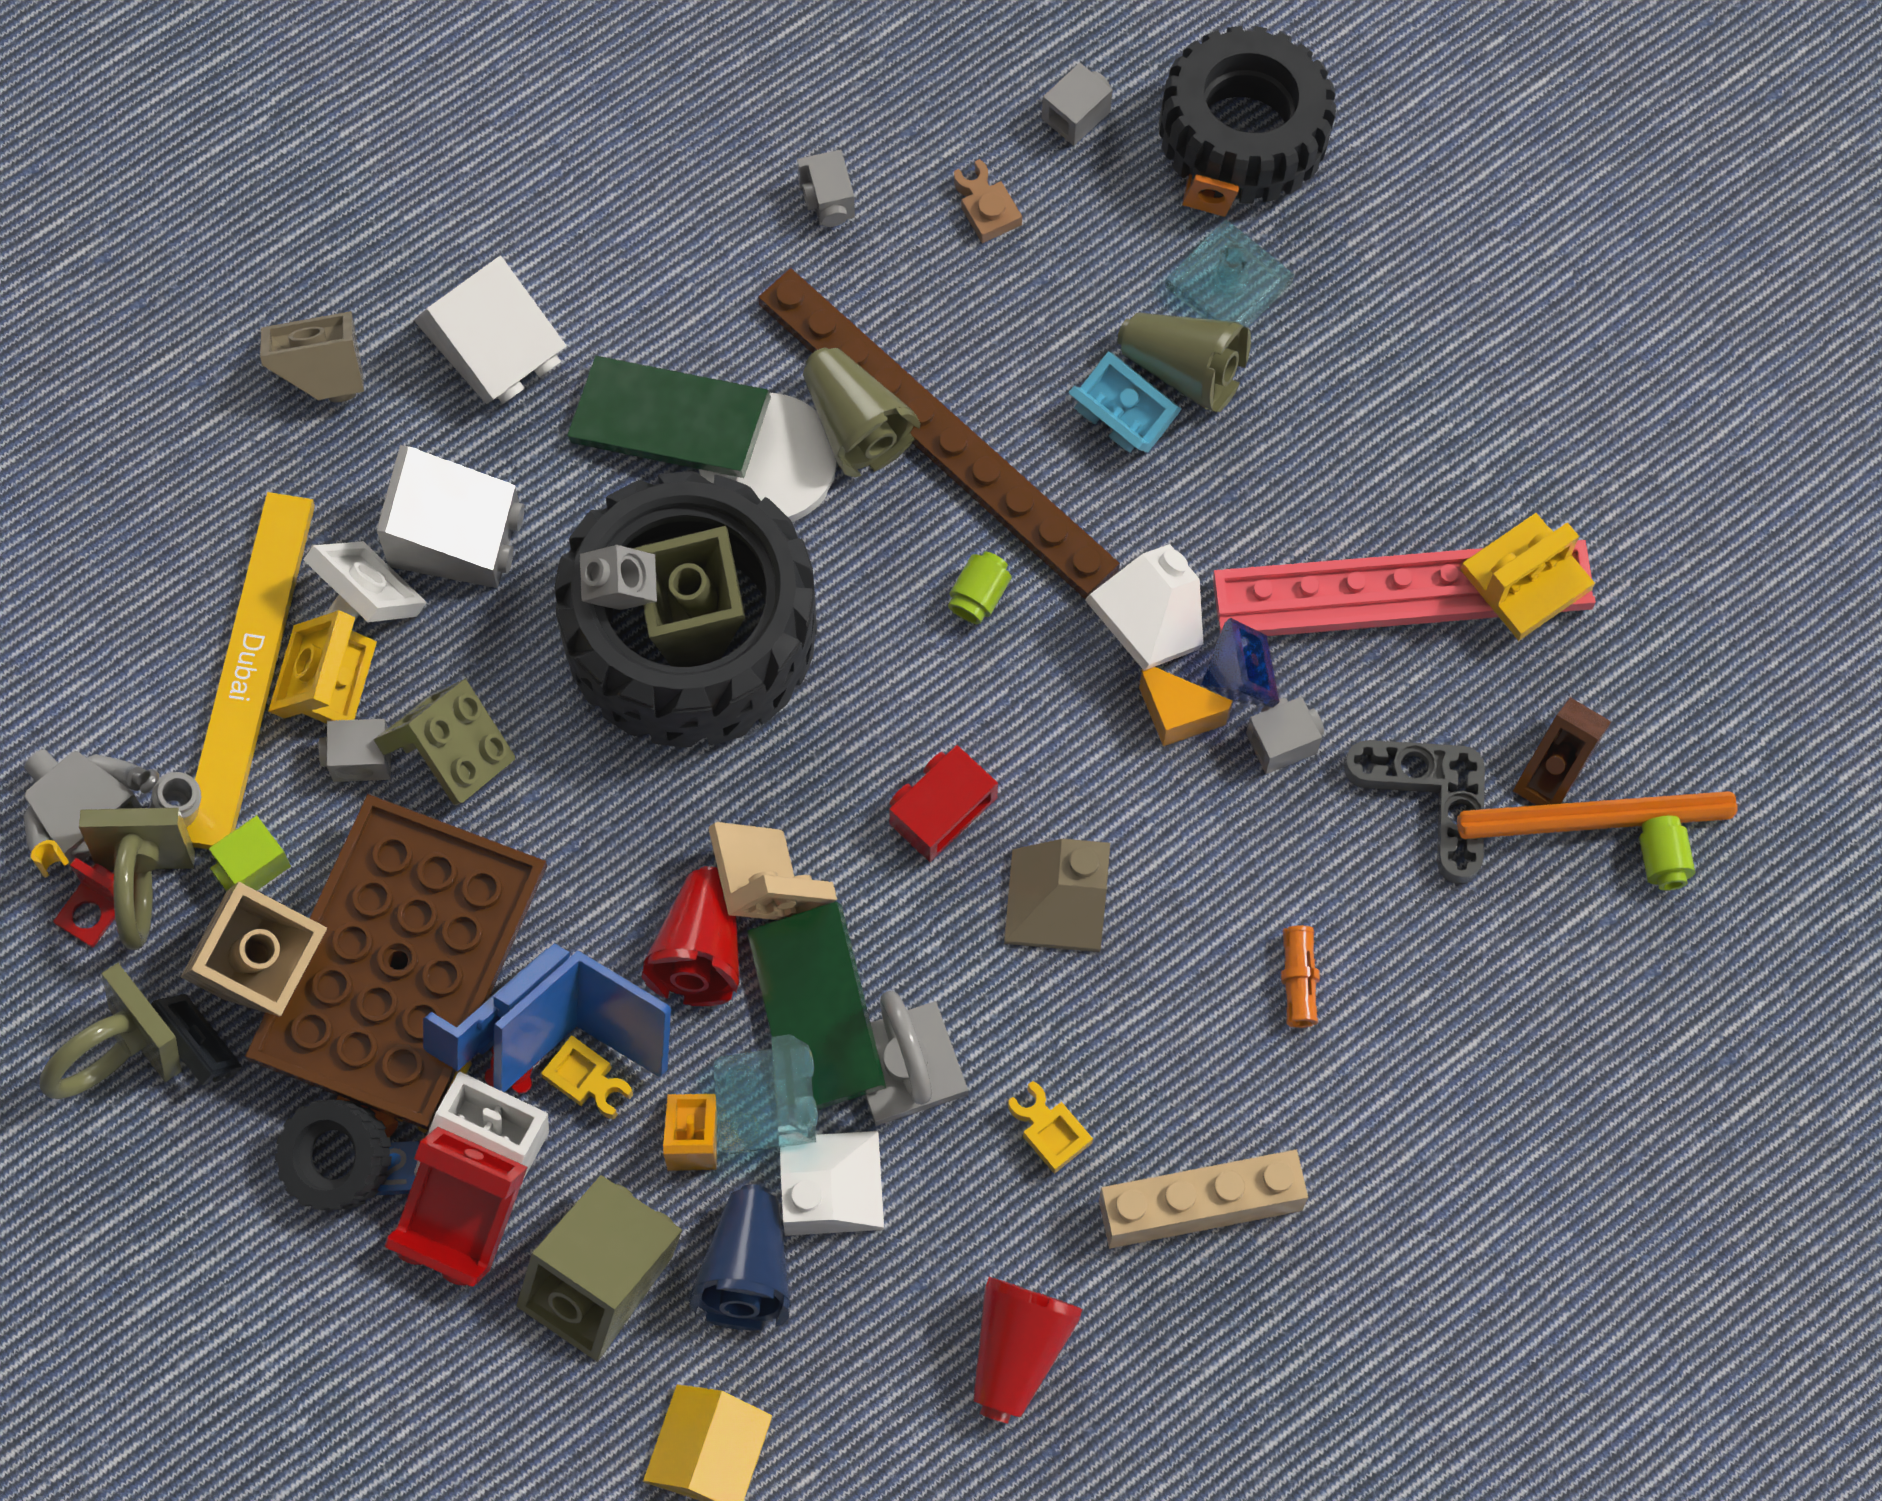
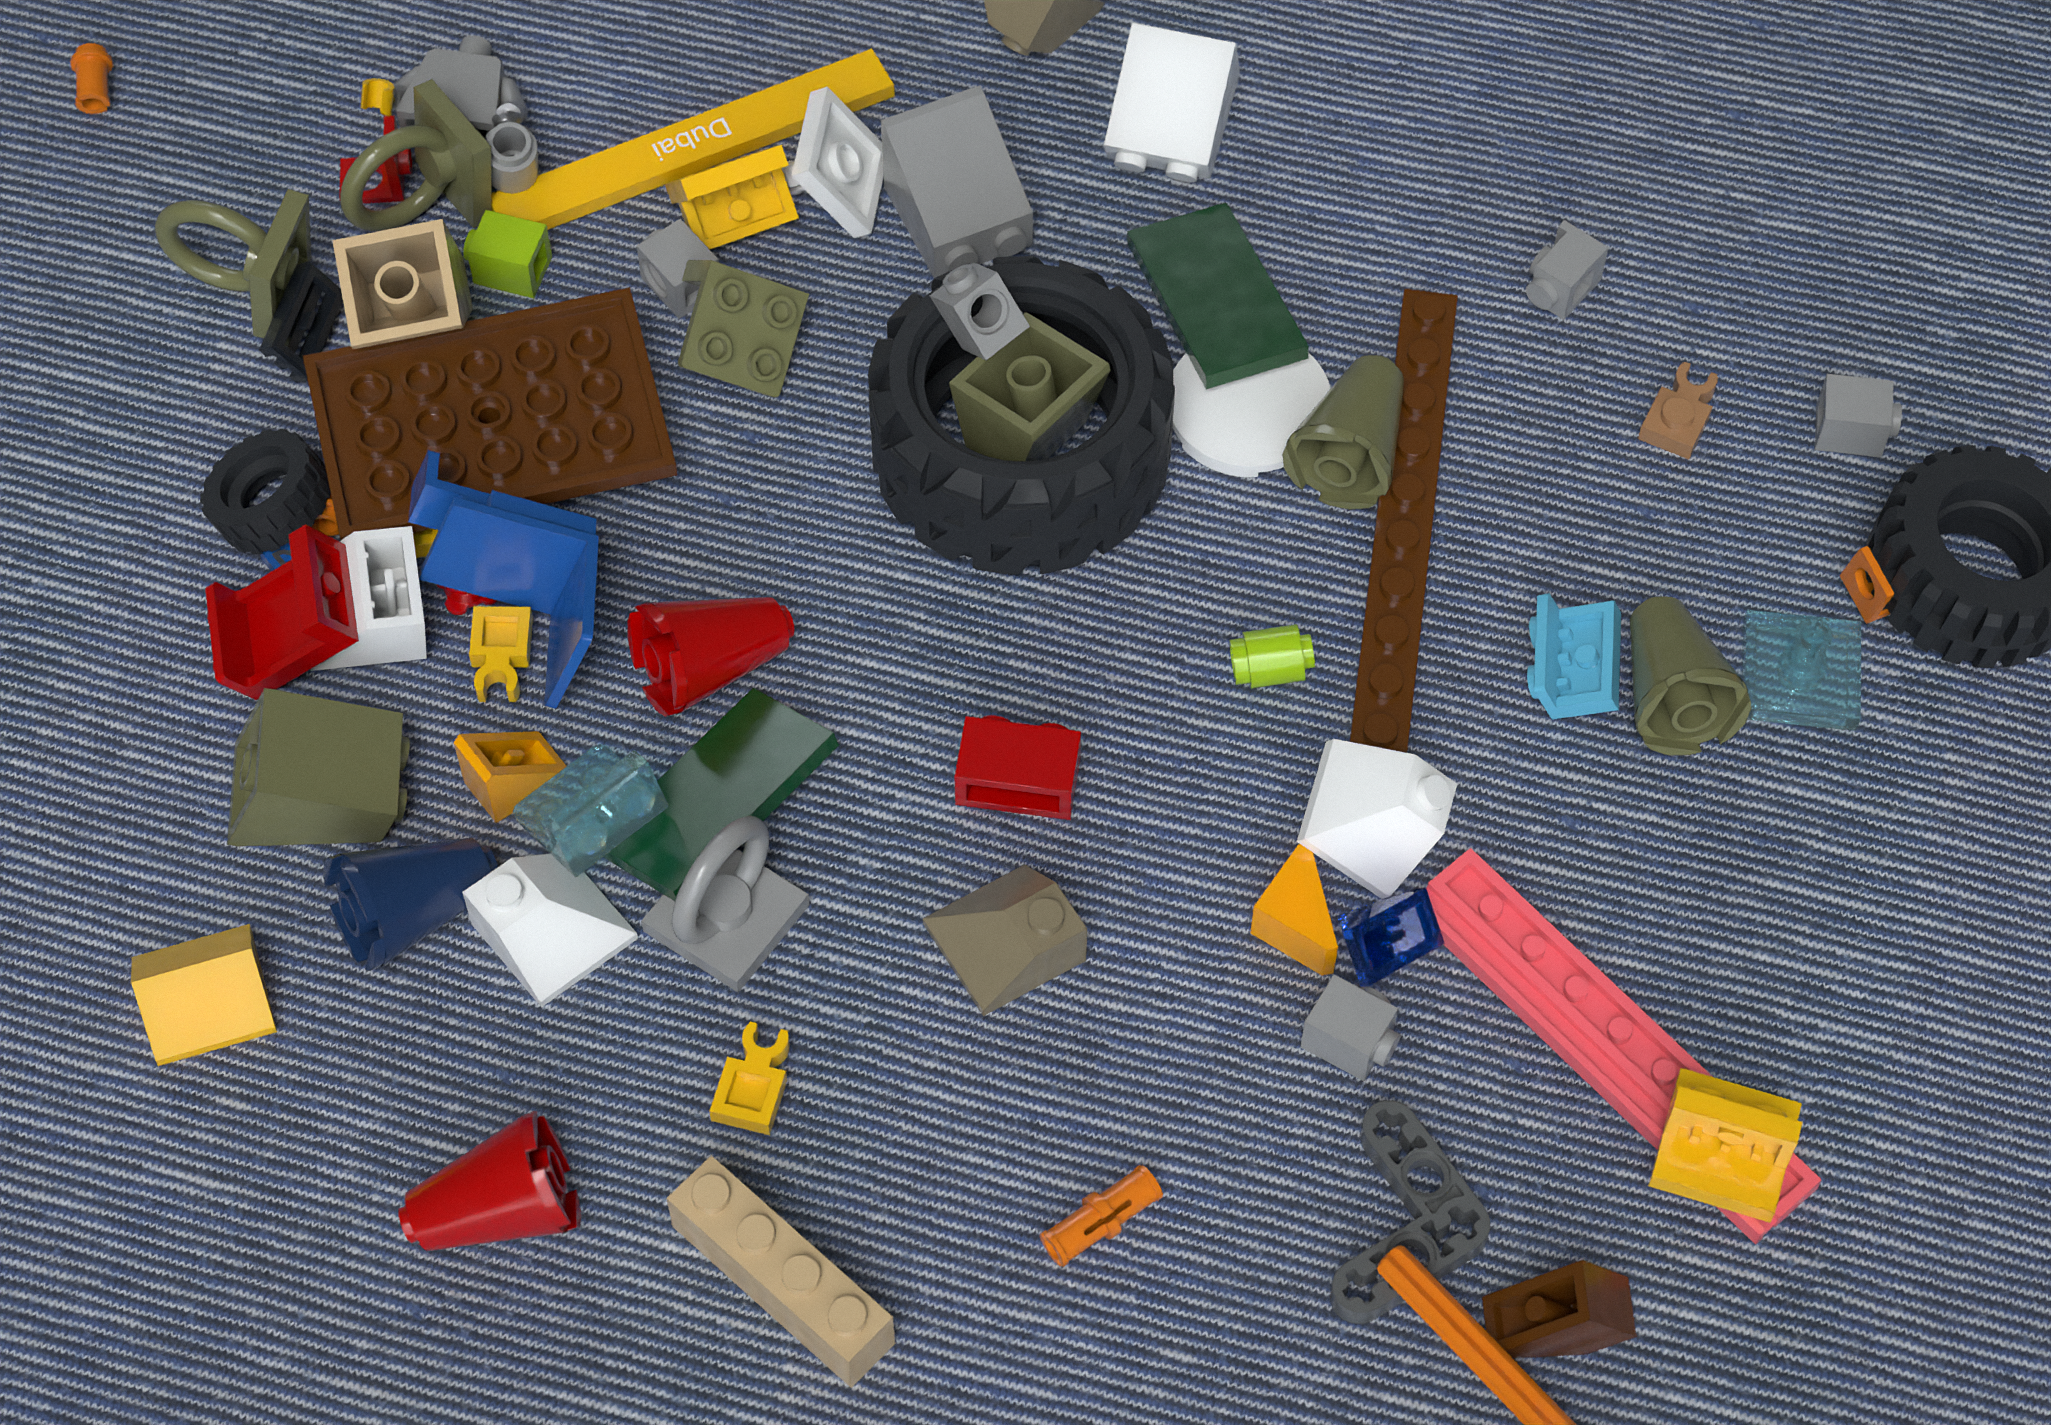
camera: 55 degrees right, 10 degrees down
tan bracket [709,822,837,920] -> none

